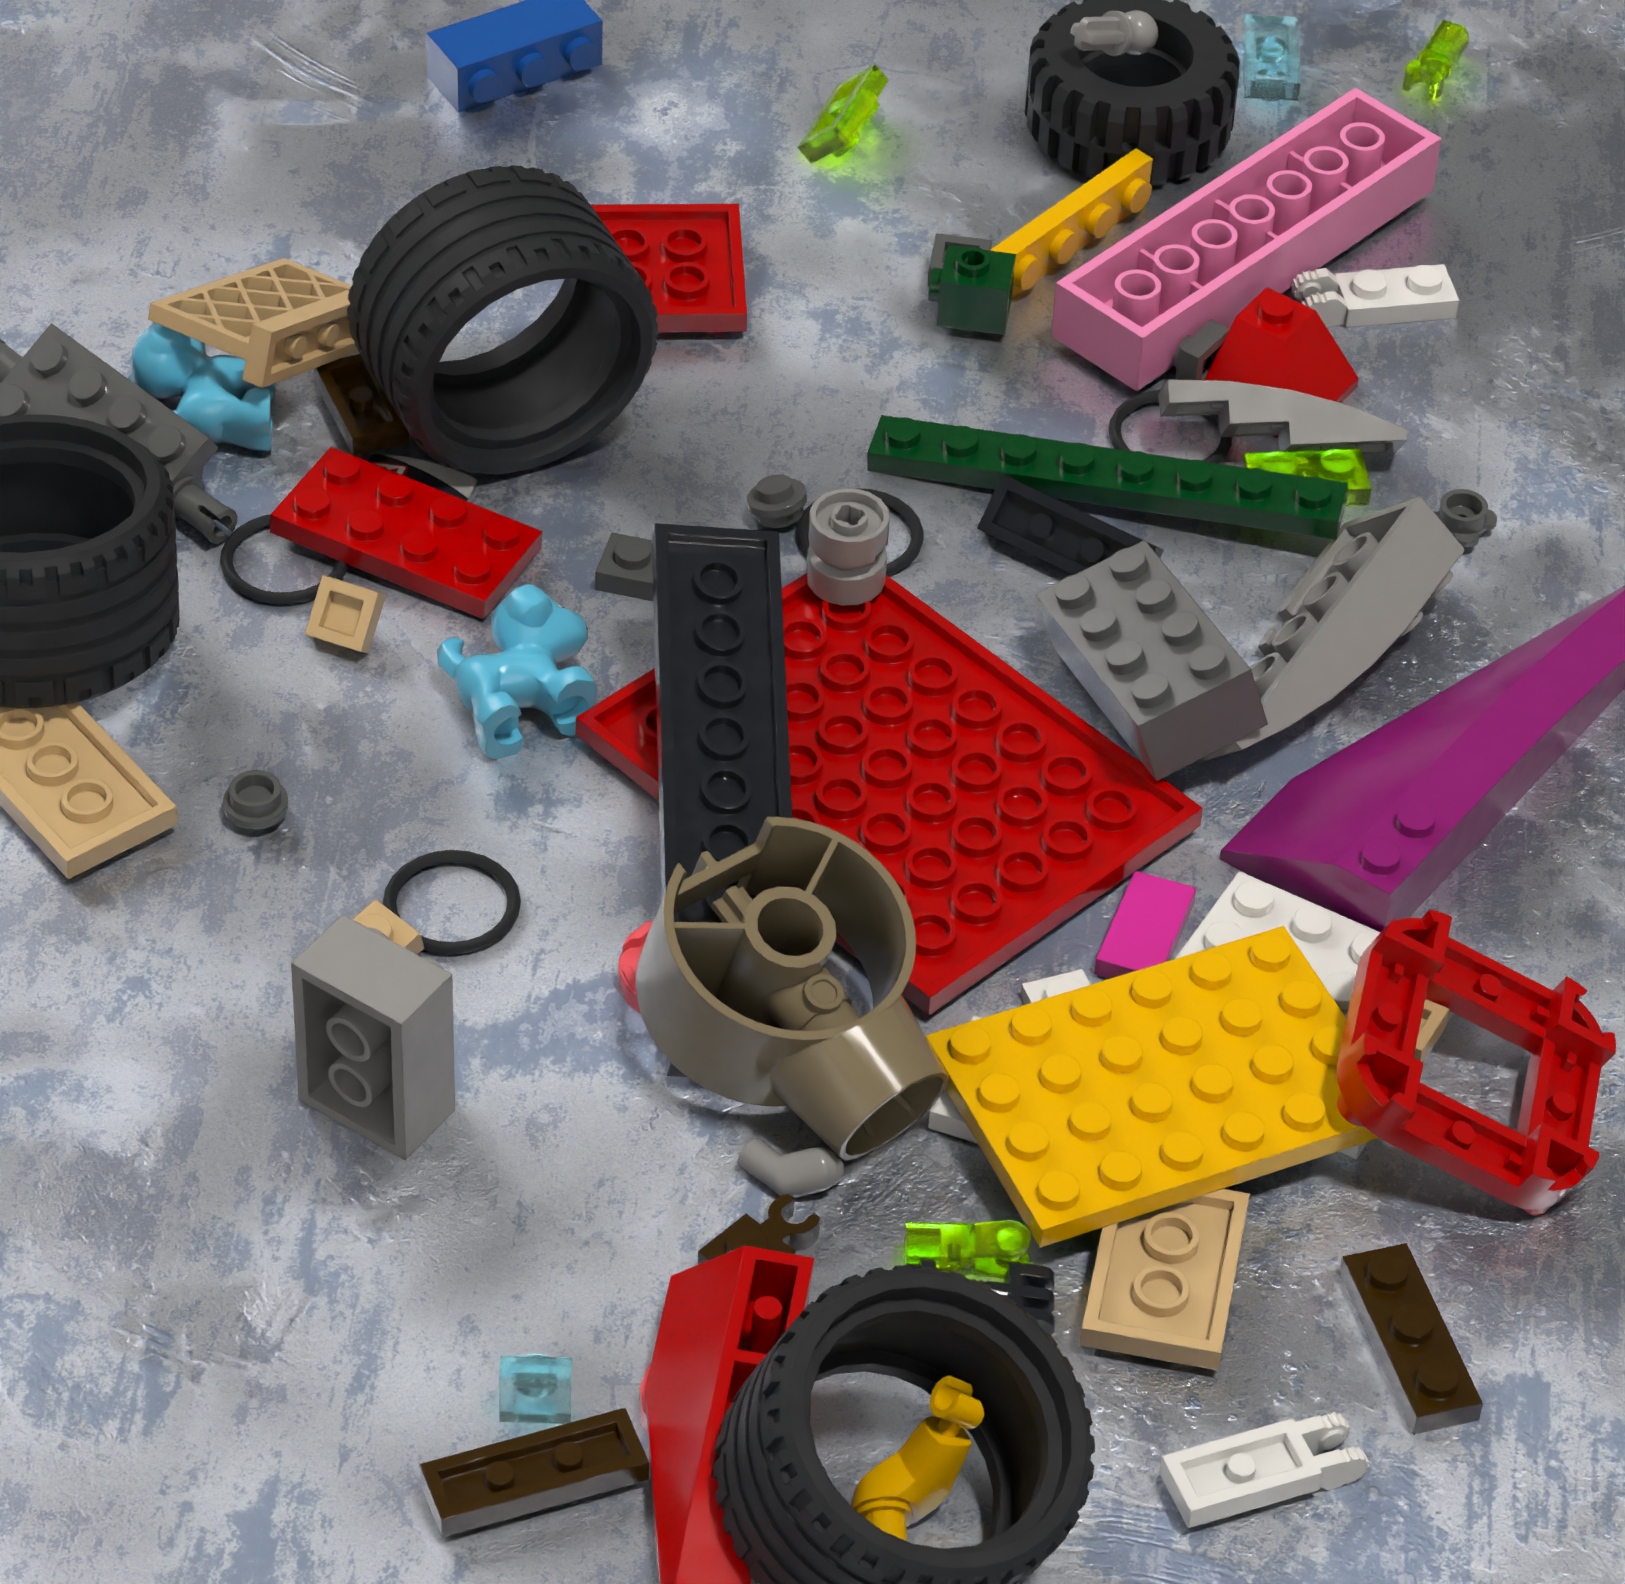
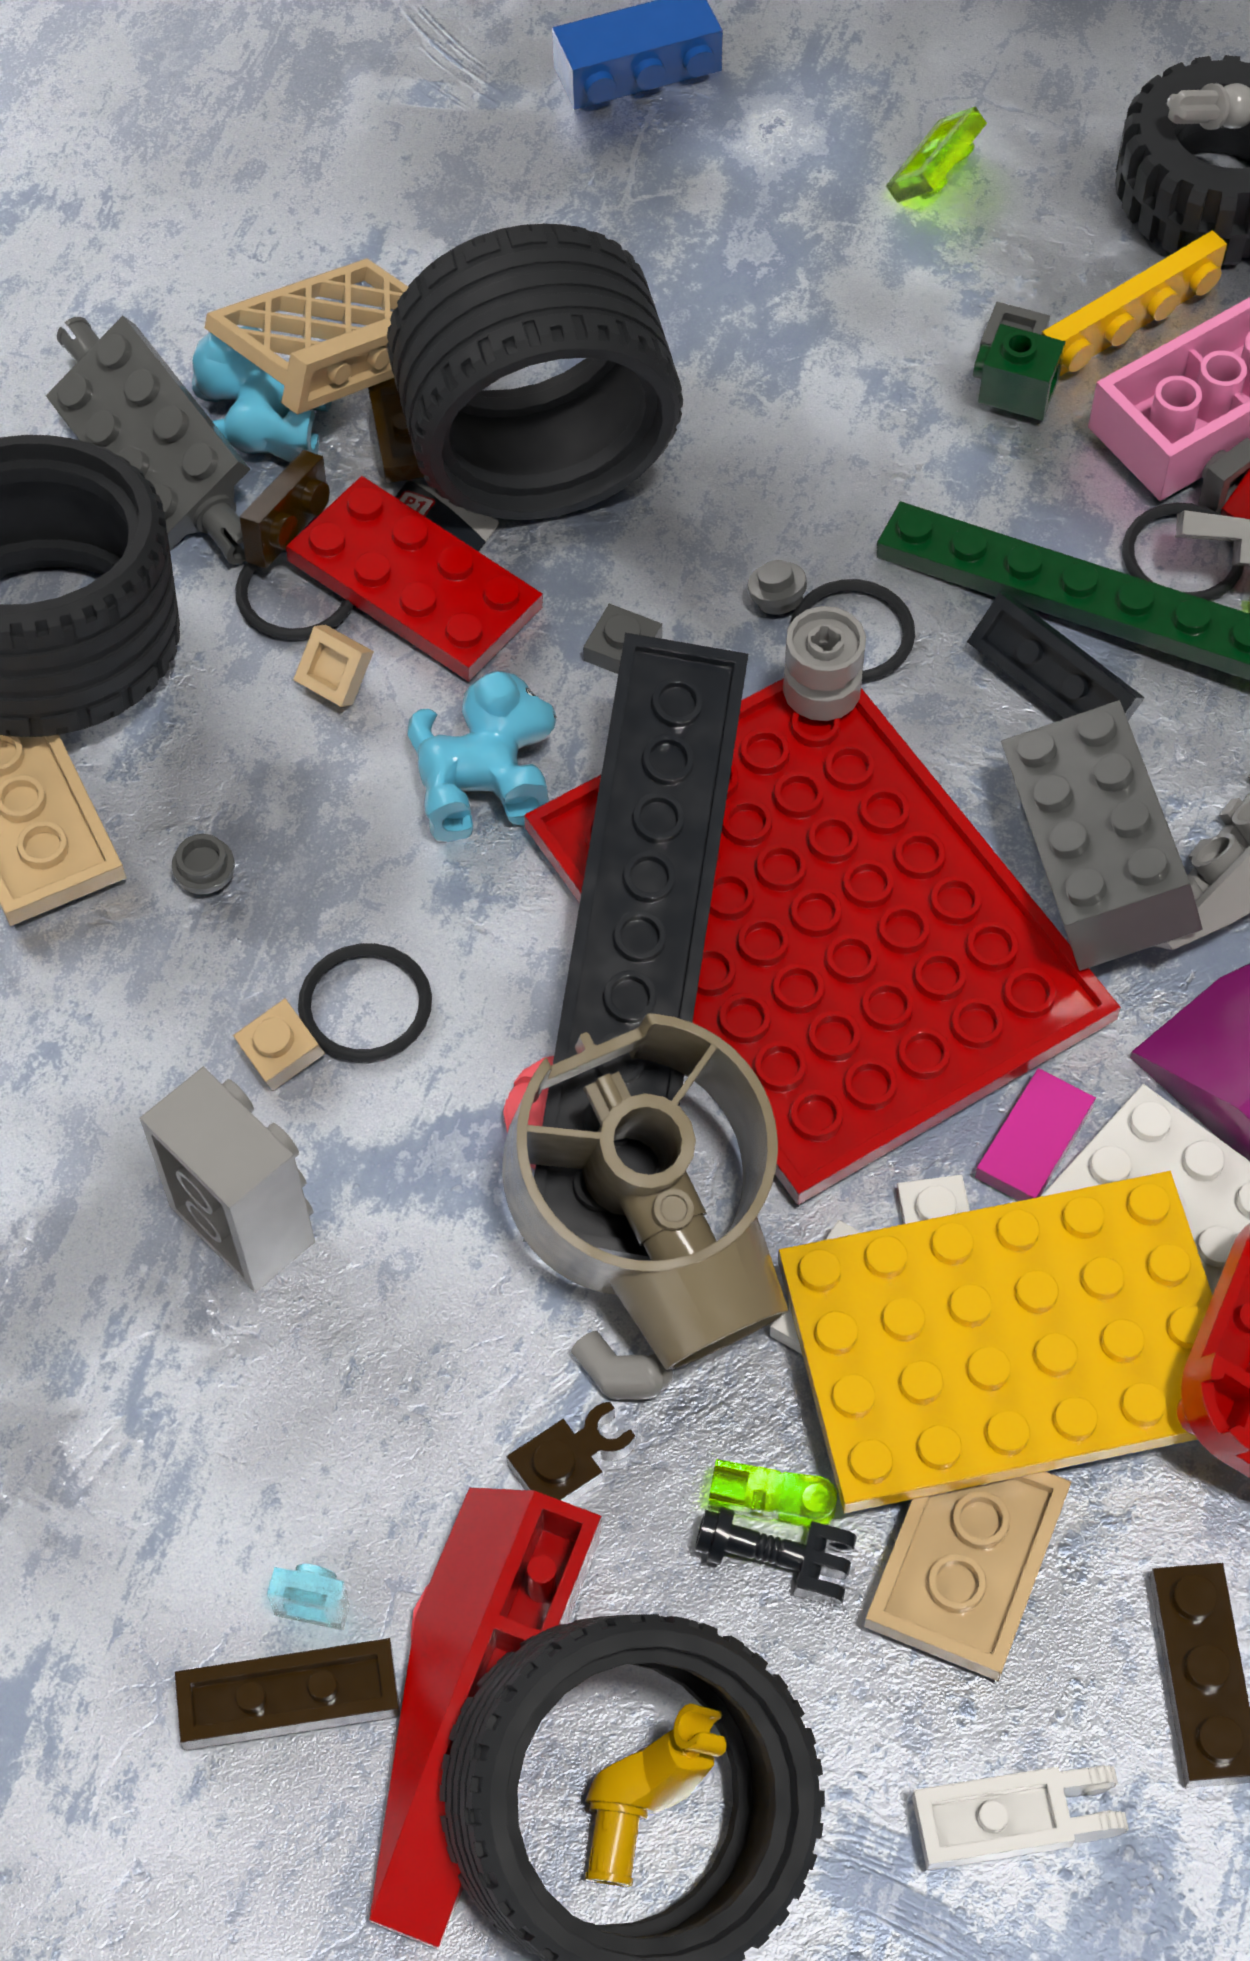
camera: 15 degrees right, 15 degrees up
red plate [590,204,747,333] -> none
none -> dark brown plate [239,450,330,569]

